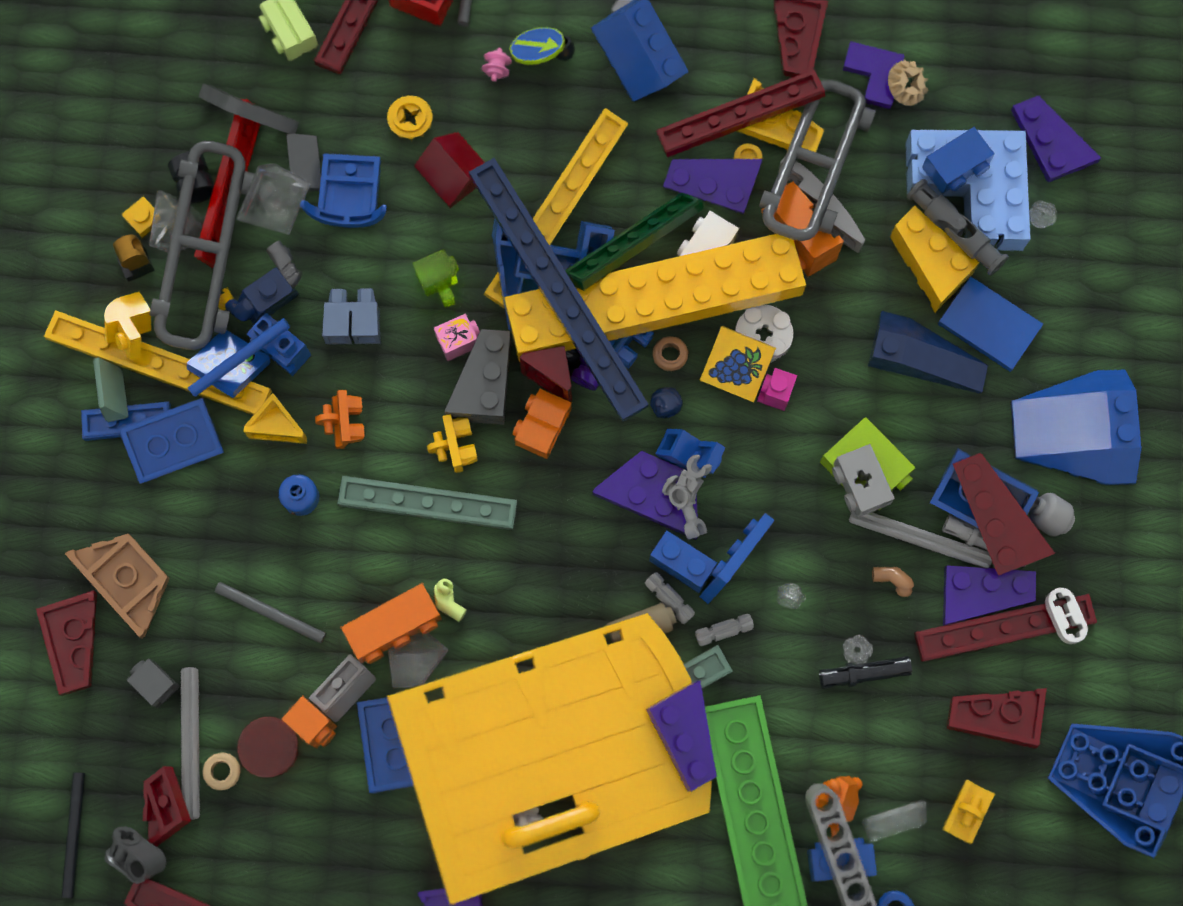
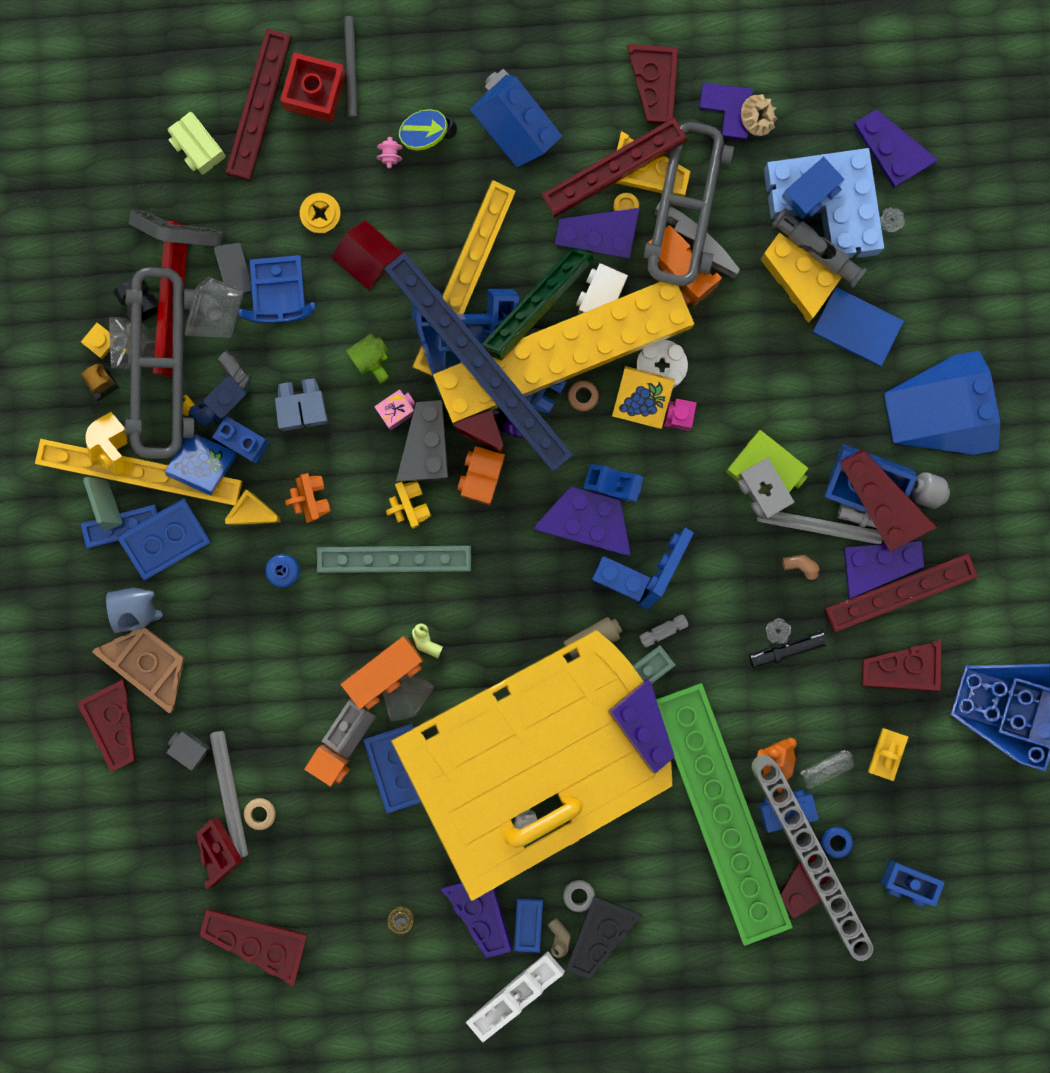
camera: 10 degrees left, 10 degrees up
black bar [61,772,85,898] -> none
dark grey piece [104,827,166,884] -> none
blue bar [188,318,290,397] -> none
dark grey bar [215,582,326,644] -> none
clear red tile [237,717,299,778] -> none
light grey axle [645,572,695,624] -> none
dark blue piece [650,387,683,418] -> none
light grey piece [662,454,712,540] -> none
clear plate [777,583,806,609] -> none
dark blue wedge [868,311,988,394] -> none
white beam [1045,588,1088,644] -> none
none -> sand blue piece [106,587,163,633]

